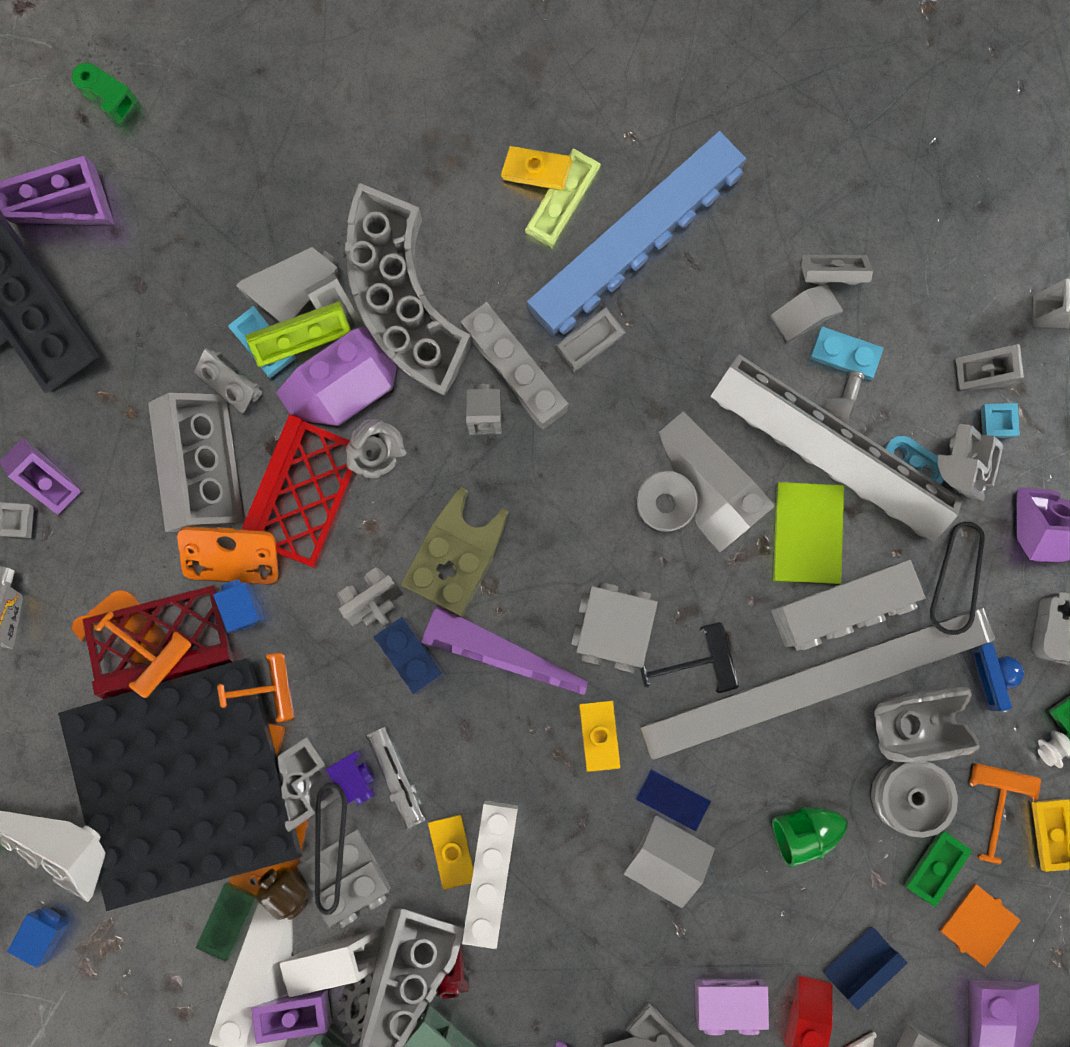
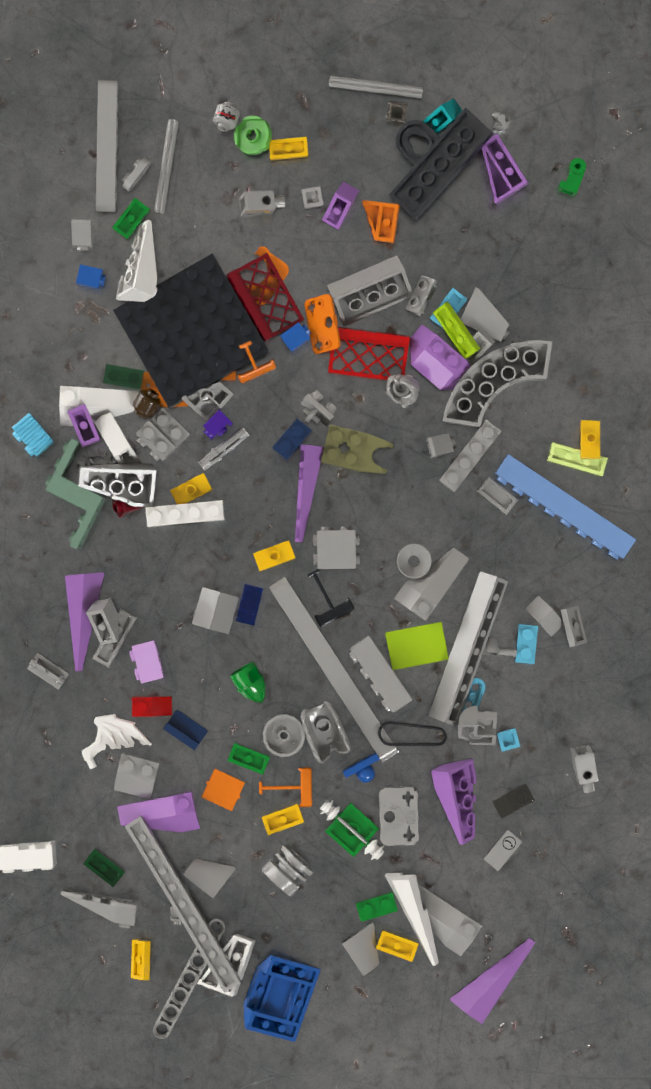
camera: 80 degrees right, 5 degrees up
orange piece [95,612,191,698] -> none
black piece [315,782,347,915] -> none
light grey slope [956,344,1024,391] -> none
none -> orange wing [362,200,400,243]

